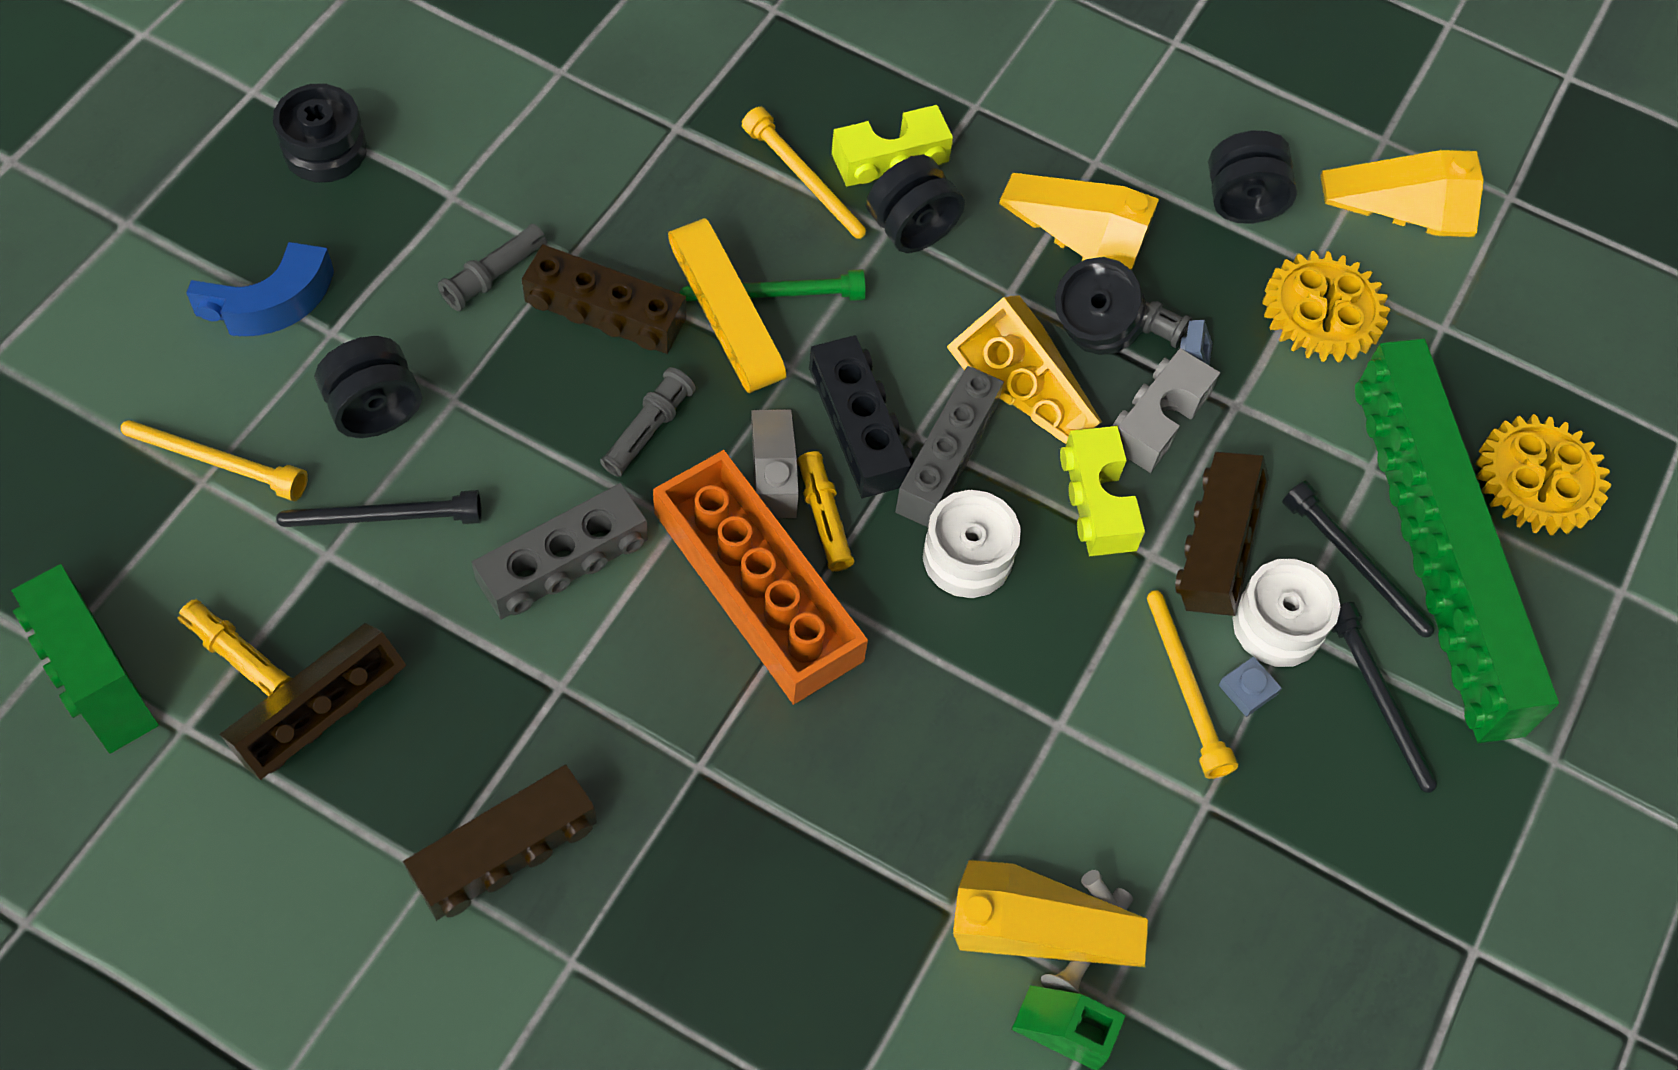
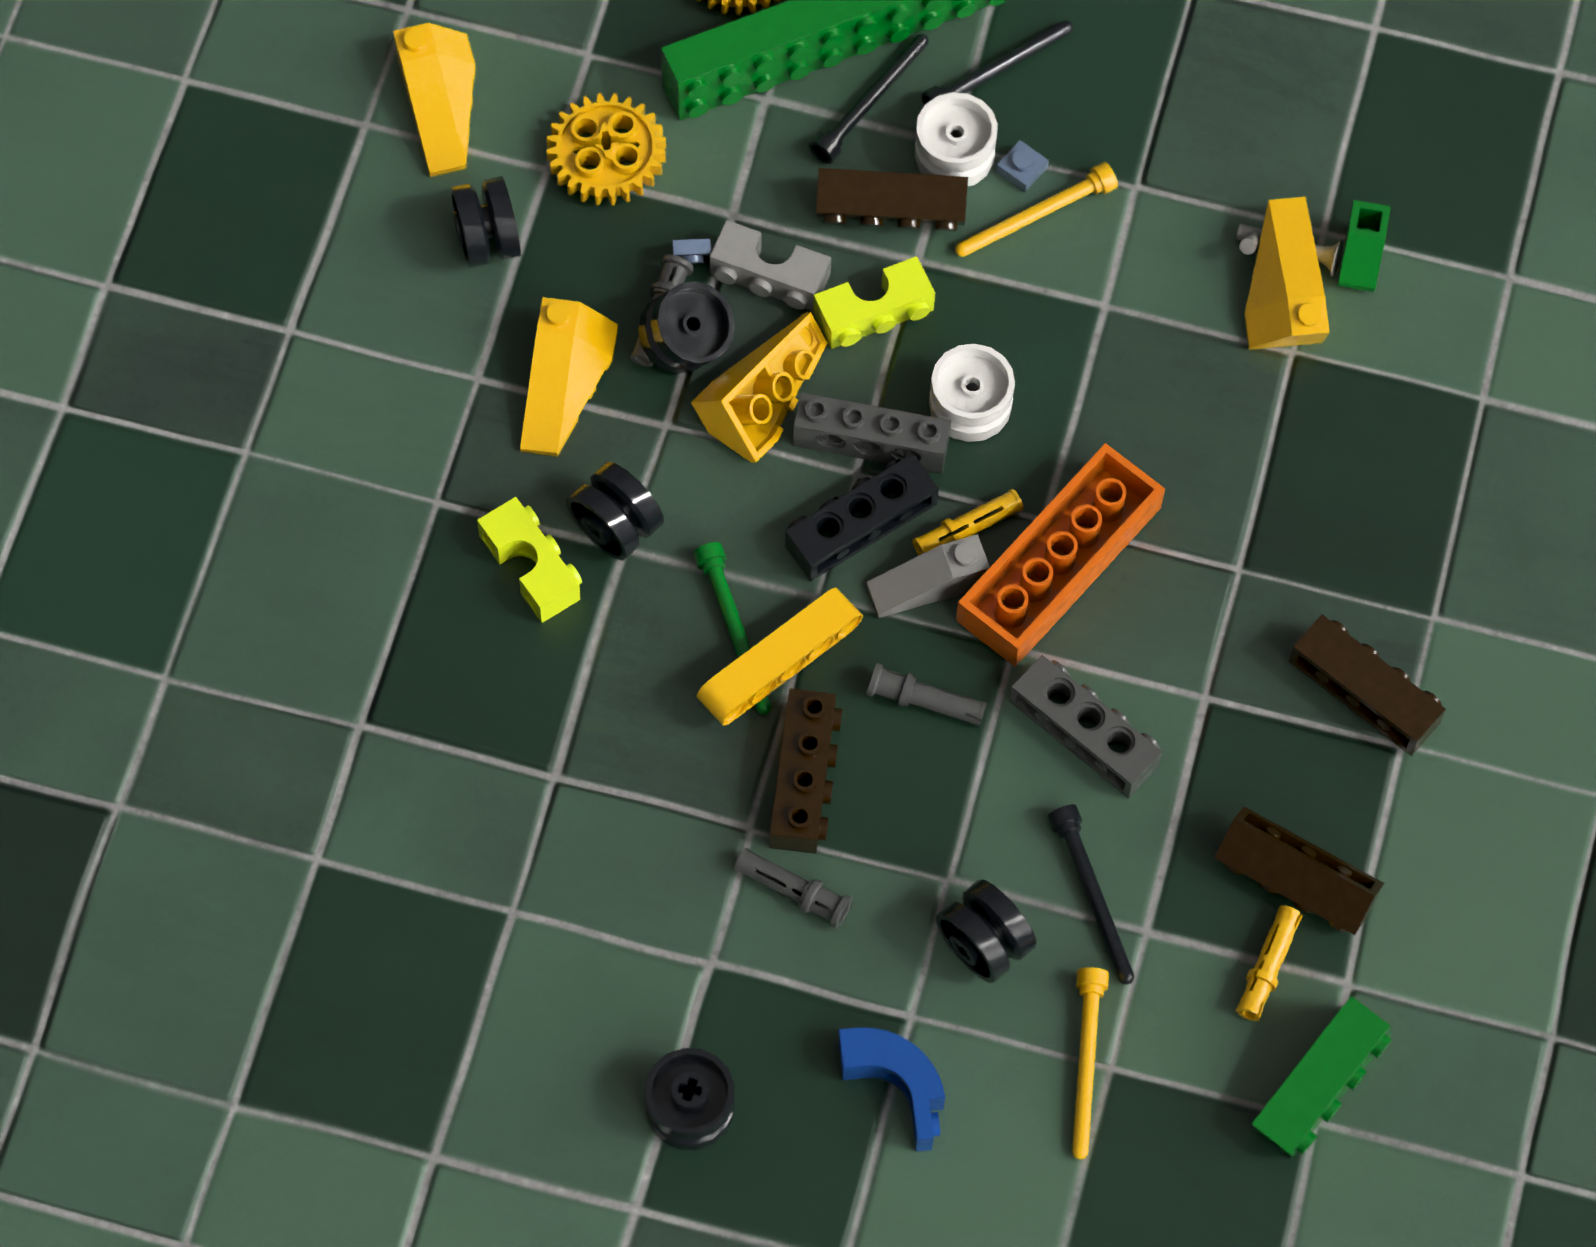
camera: 100 degrees left, 5 degrees up
yellow piece [742,106,866,239] -> none

